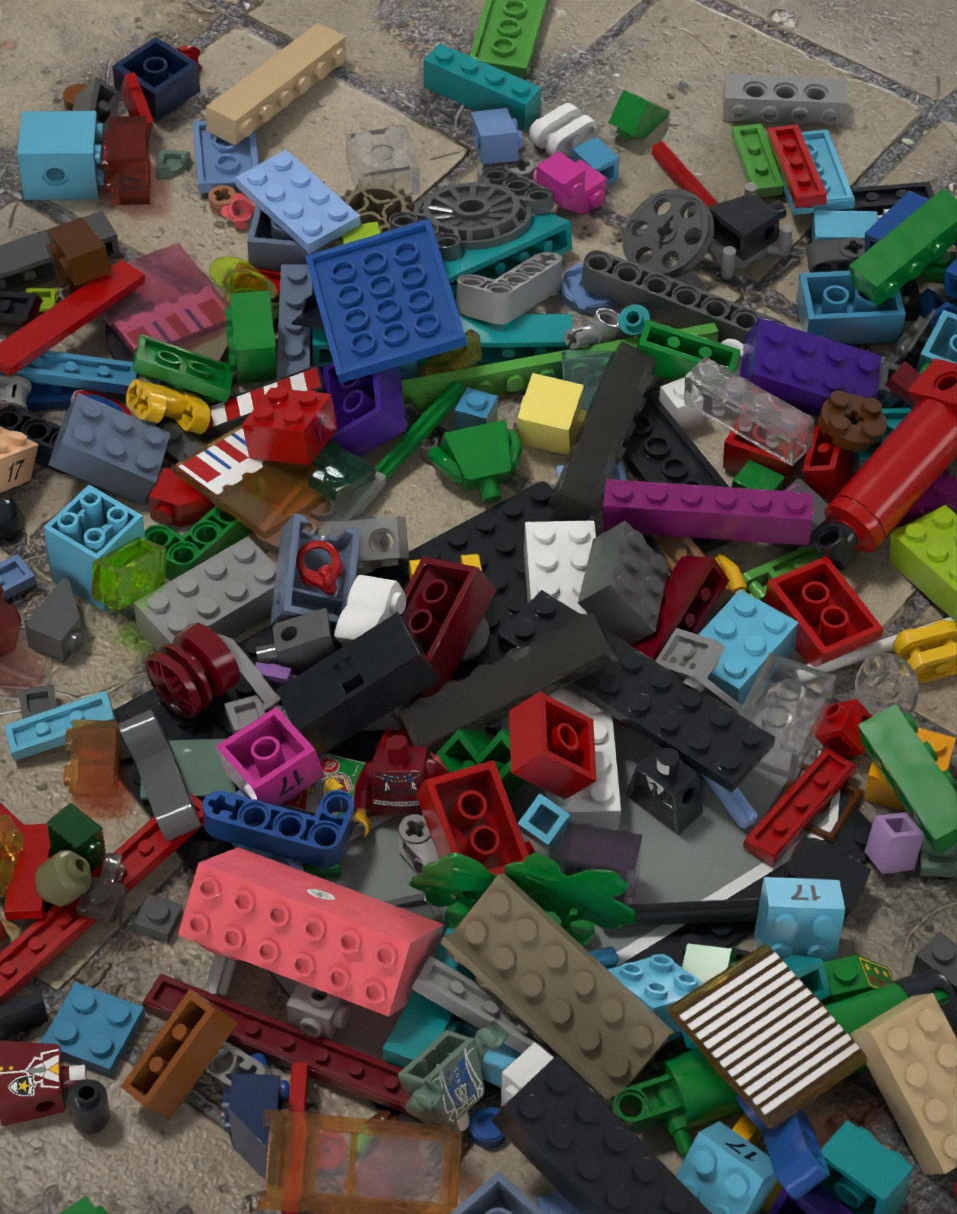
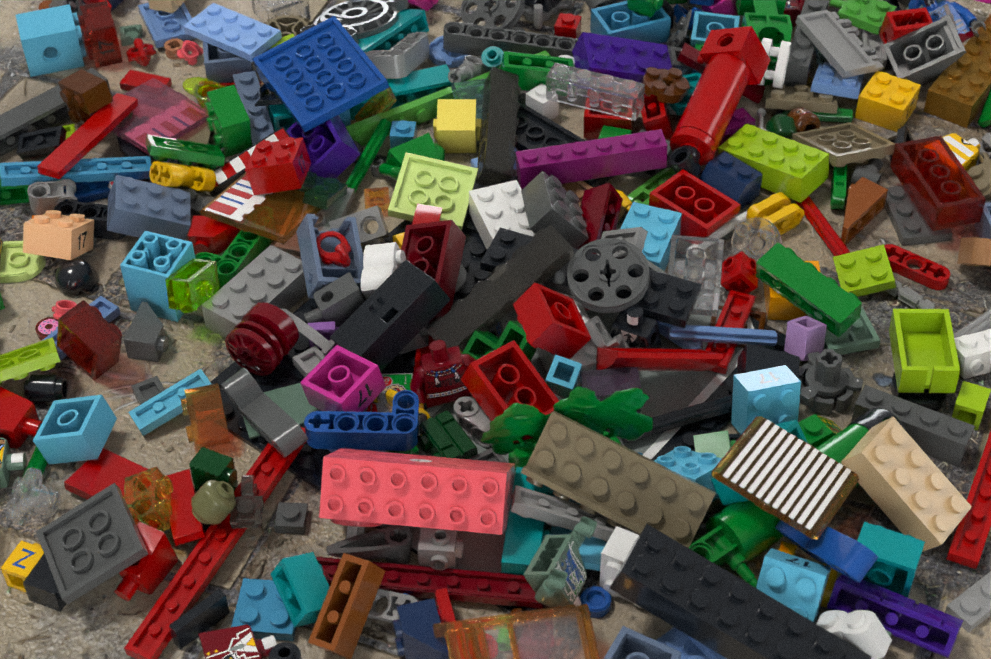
camera: 15 degrees left, 5 degrees down
none -> red tile [119,70,172,98]
none -> red piece [126,38,156,66]
none -> teal brick [270,552,330,628]
none -> dark grey piece [326,526,412,564]
none -> clear orange plate [364,187,390,211]
none -> yellowish green plate [388,152,478,231]
none -> slope [412,204,442,225]
none -> dark green brick [418,410,478,459]
none -> red brick [554,13,582,39]
none -> dark grey wedge [567,238,650,313]
none -> light grey slope [585,315,630,348]
none -> red slope [596,347,723,371]
none -> medium blue axle [669,325,777,346]
none -> dark blue slope [699,151,762,210]
none -> dark grey piece [799,349,863,415]

